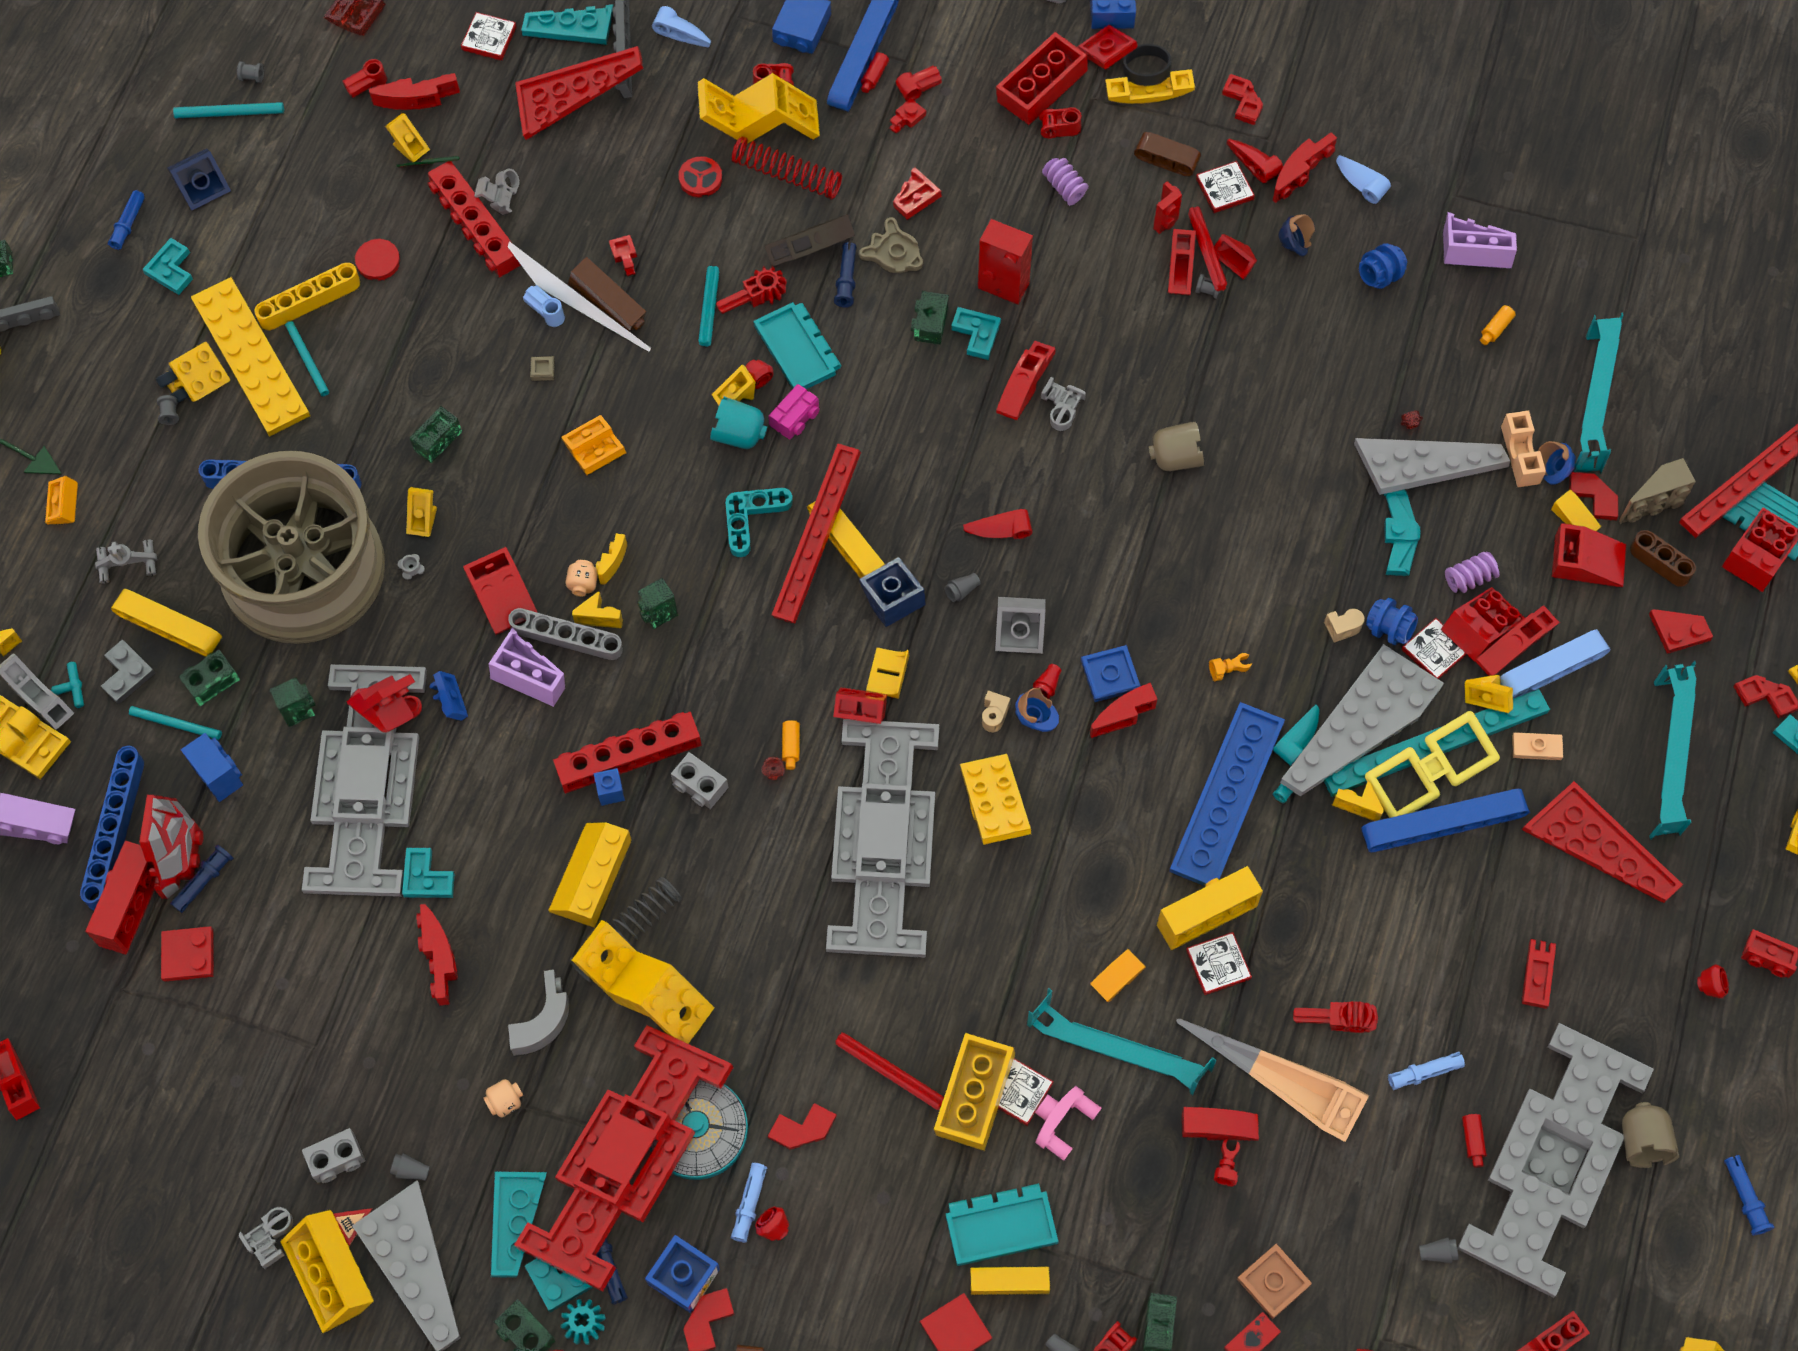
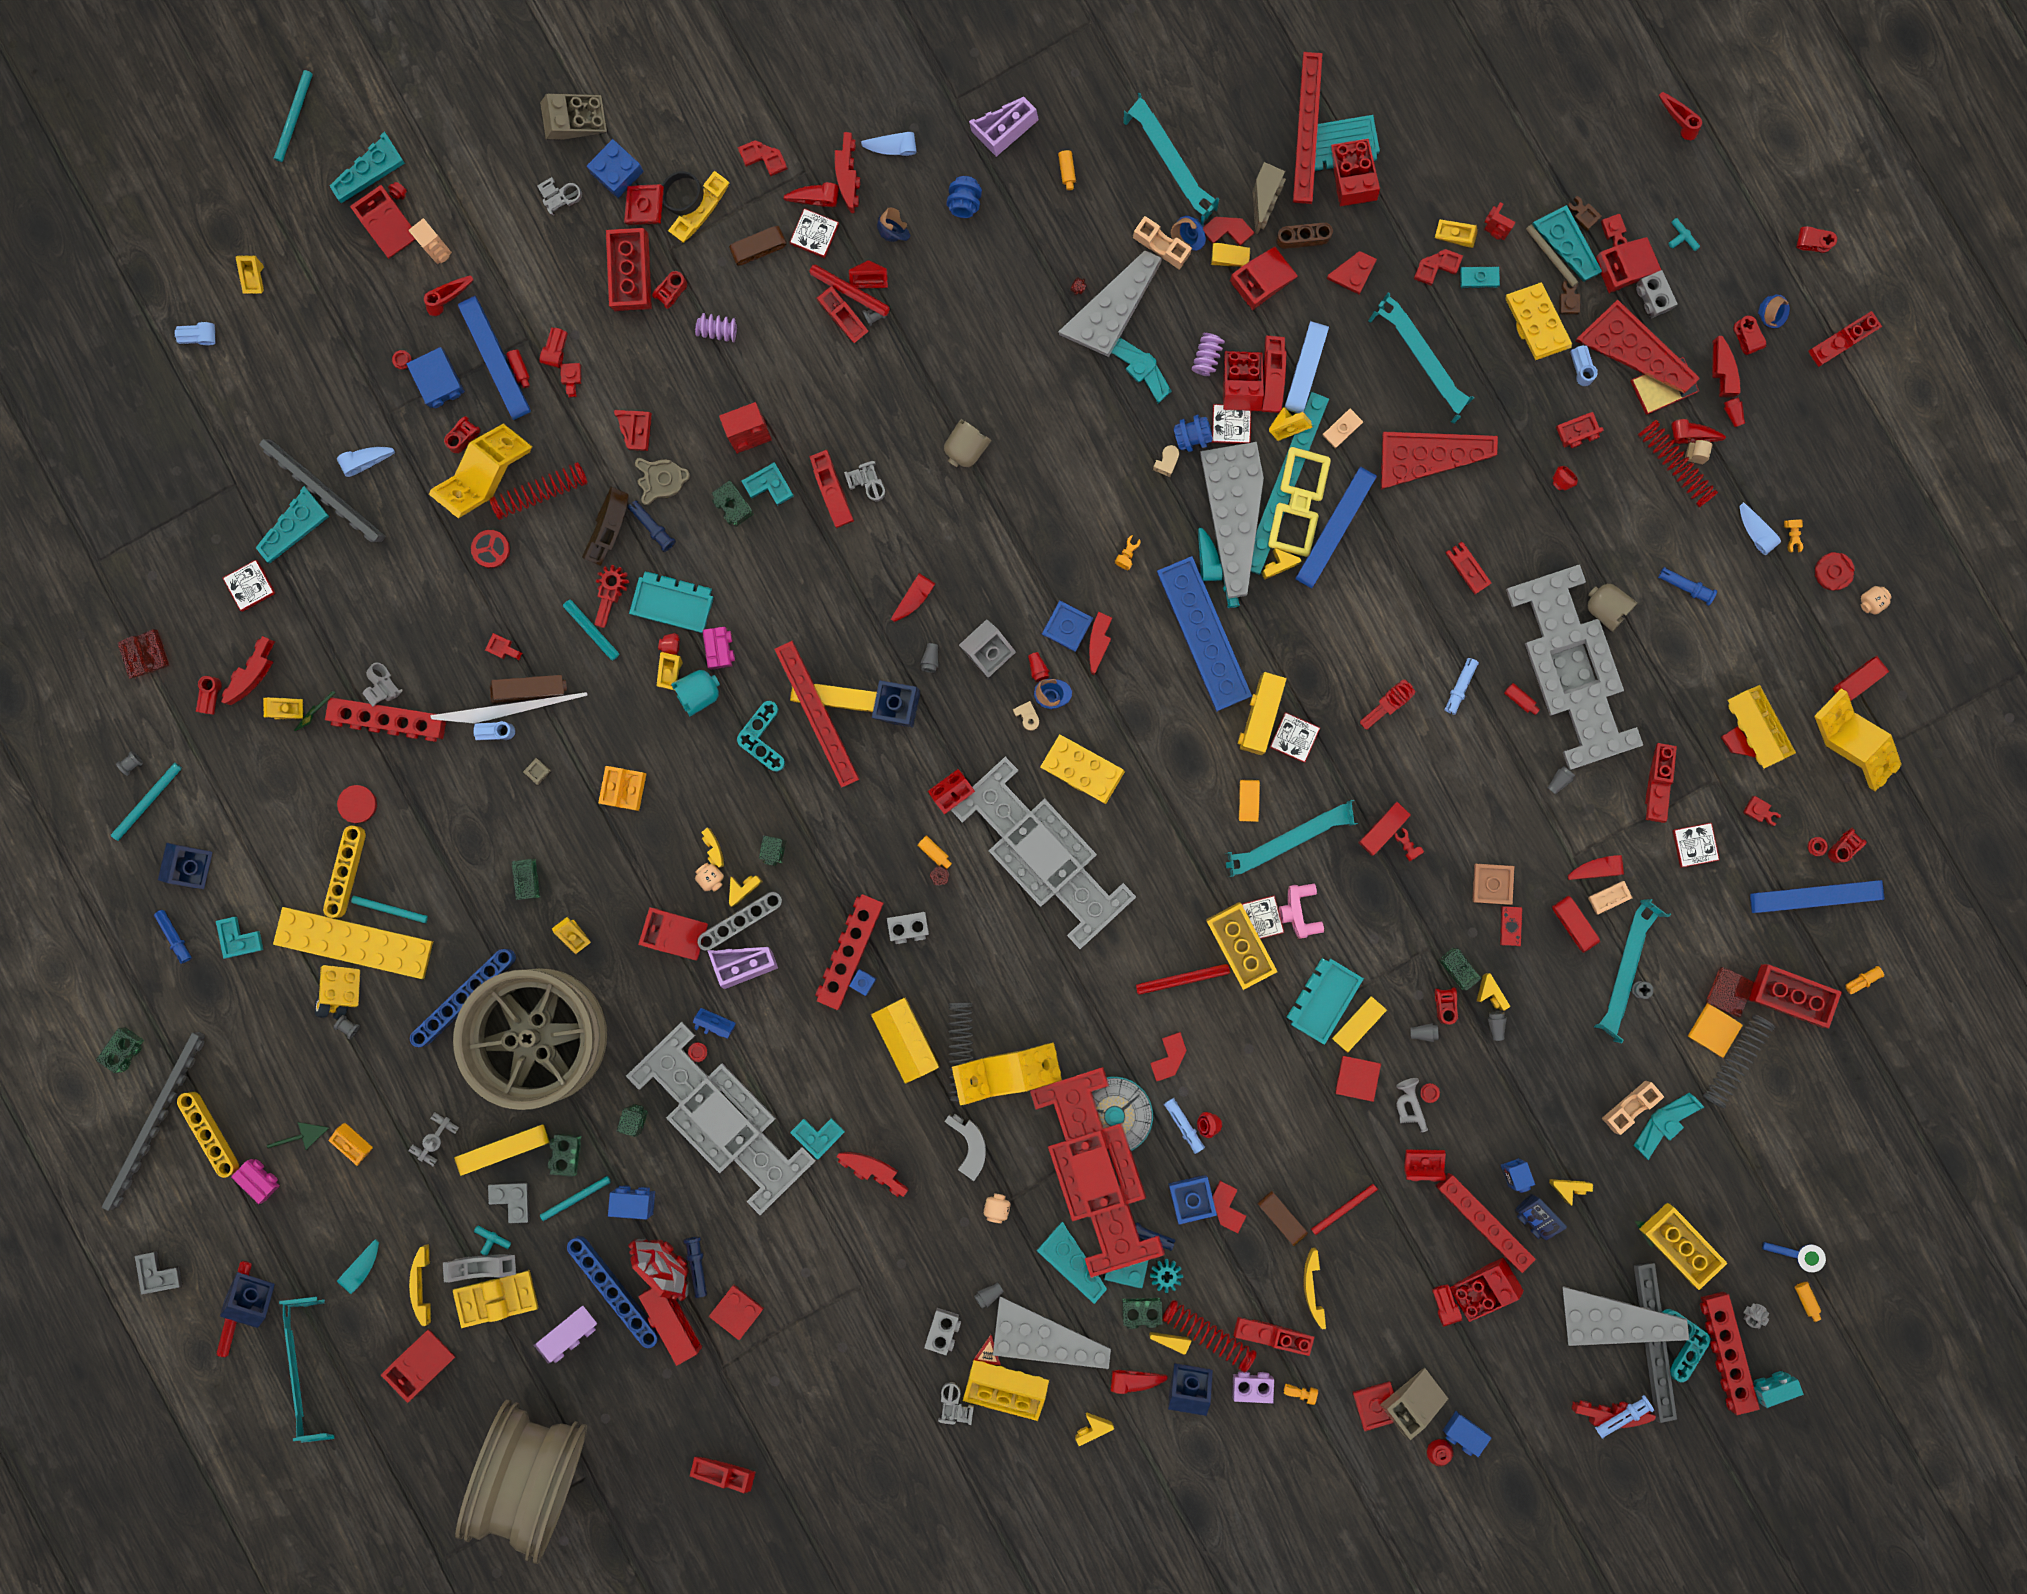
camera: 45 degrees left, 20 degrees up
red piece [346,674,415,733] -> none
light grey plate [398,554,425,580] -> none
red wing [515,46,643,140] -> none
yellow piece [866,648,909,699] -> none
red bracket [1153,182,1182,234] -> none
light nougat plate [1176,1019,1369,1142] -> none

